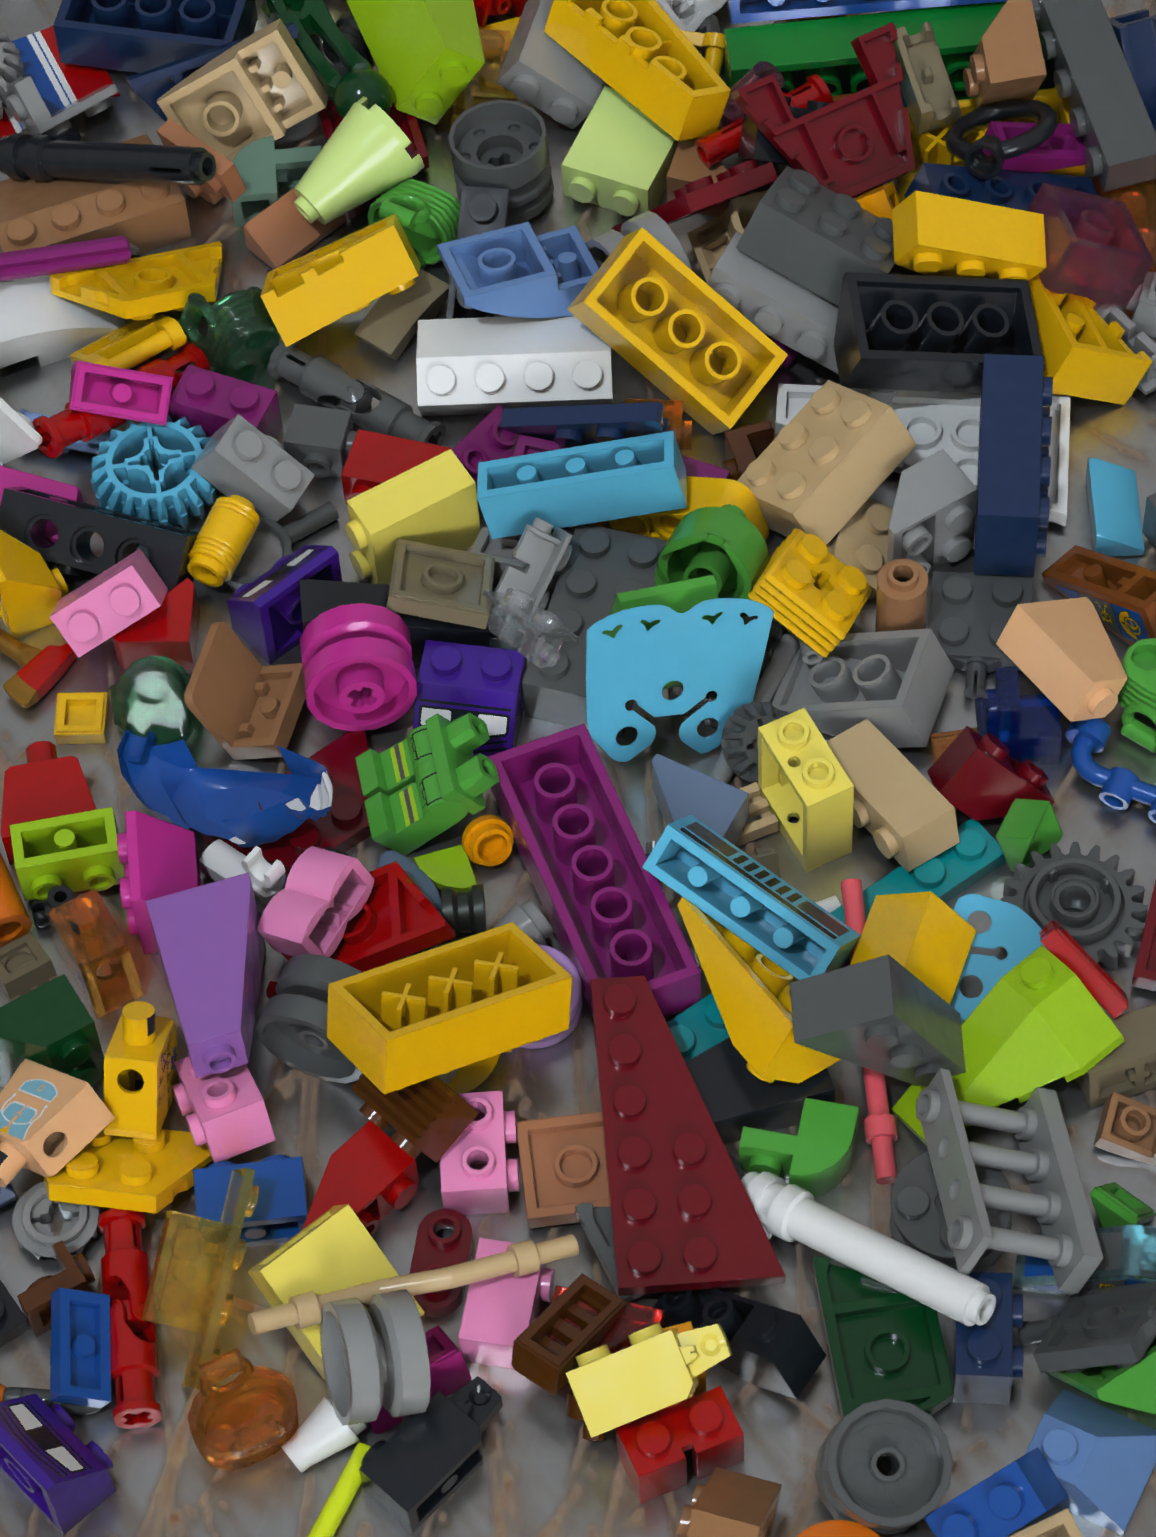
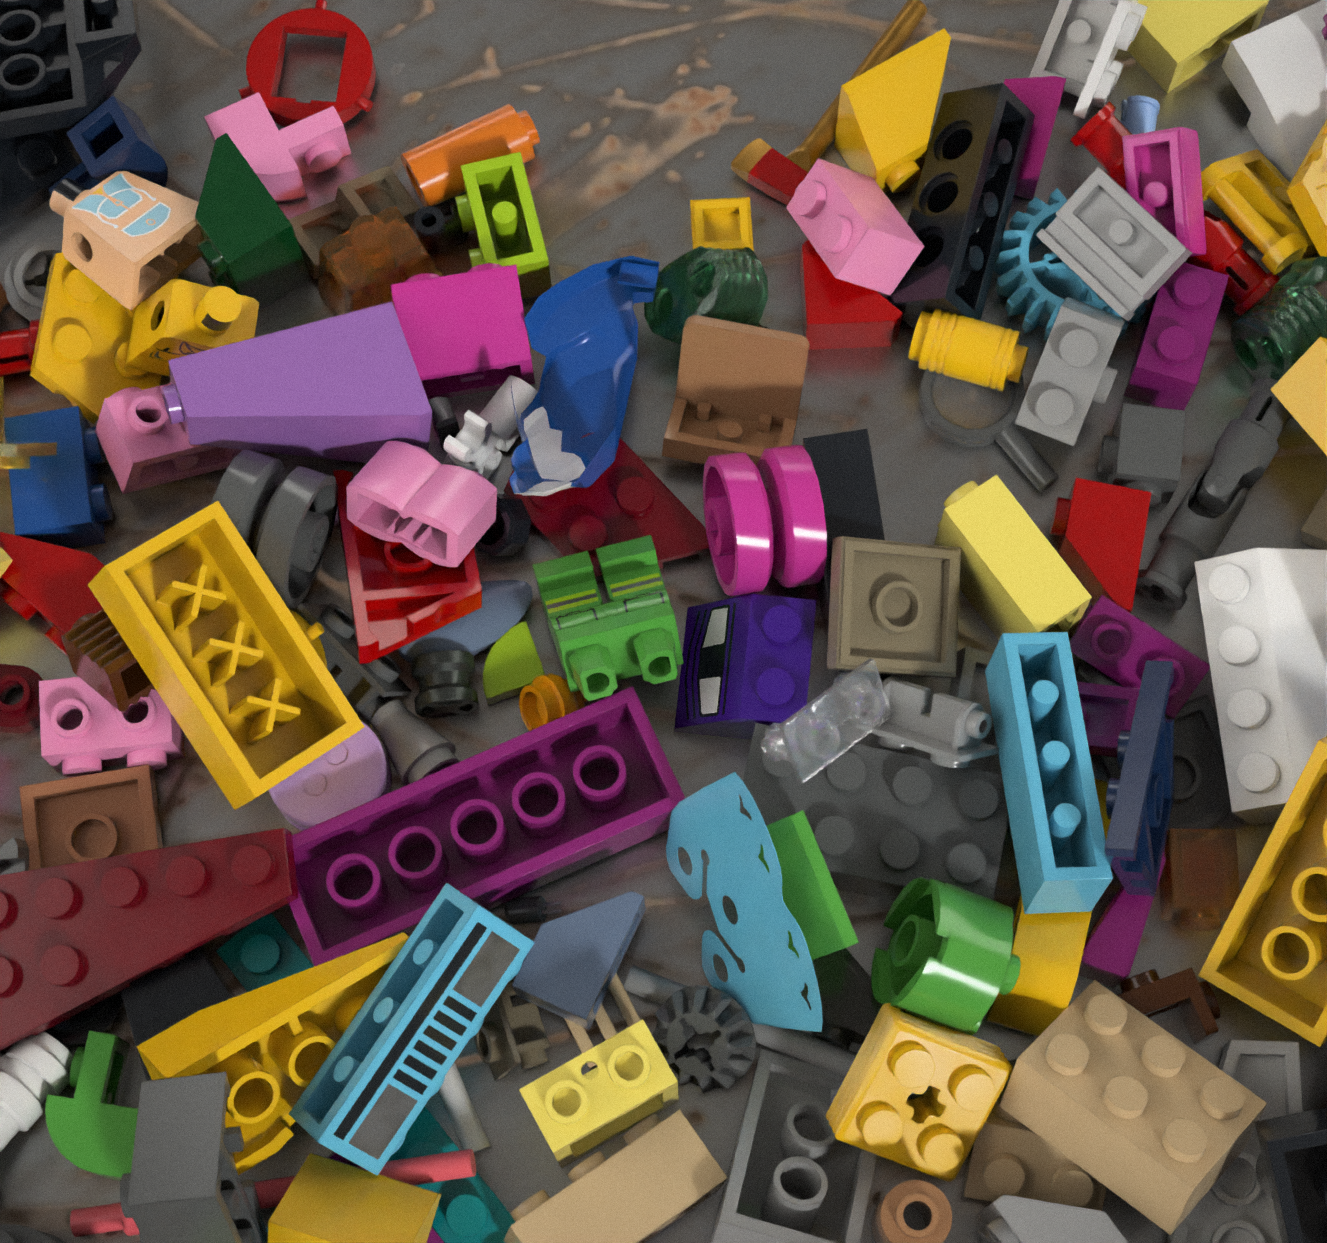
camera: 85 degrees right, 15 degrees up
red torso [1,741,97,865] -> none
dark purple slope [227,545,342,665] -> none
none -> light grey plate [1036,167,1192,321]

